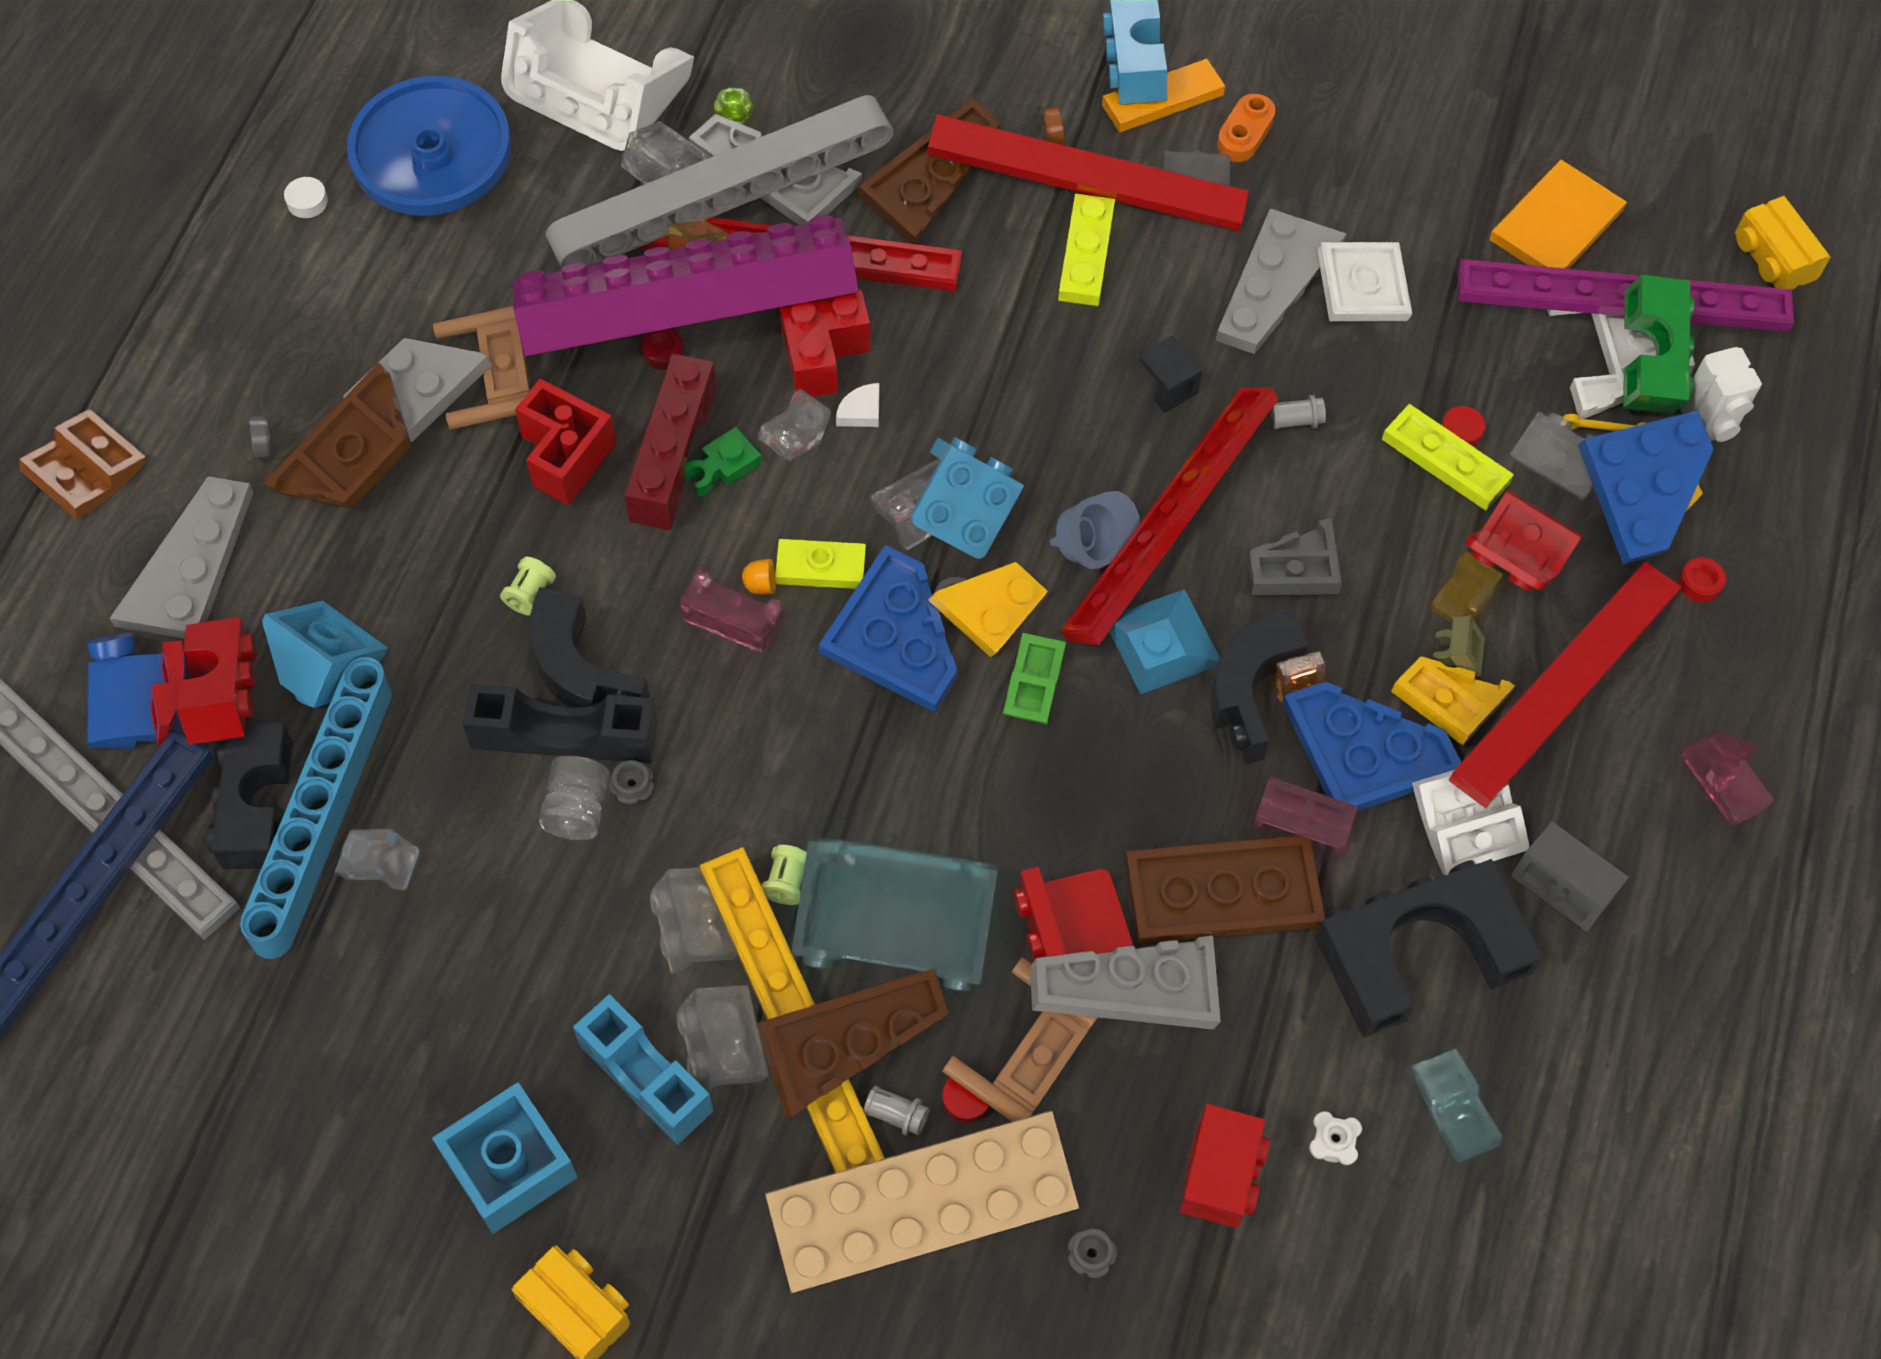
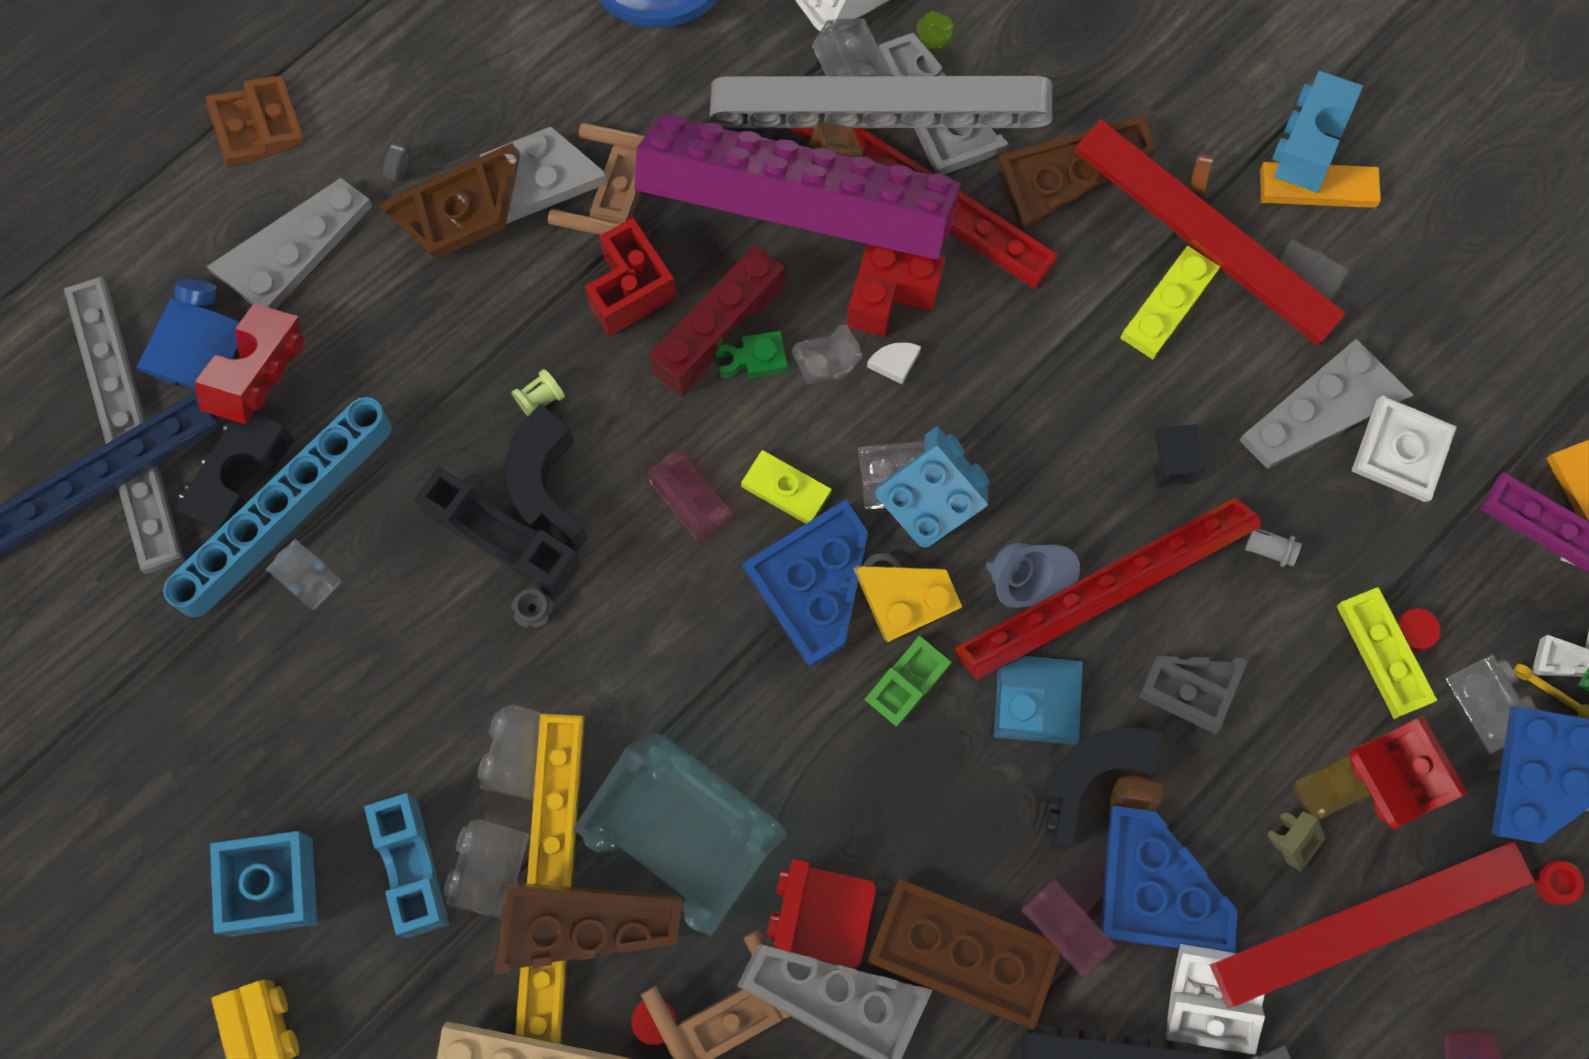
camera: 30 degrees right, 10 degrees up
red slope [149,641,184,746] -> none
dark azure slope [262,601,388,708] -> none
clear wheel [538,756,610,840] -> none
dark red tile [641,328,684,370] -> none
light orange hinge [742,559,776,595] -> none
yellowish green bush [761,845,813,905] -> none
light grey pin [863,1085,929,1136] -> none
orange plate [1217,94,1275,162] -> none
yellow wing [1391,656,1515,745] -> none

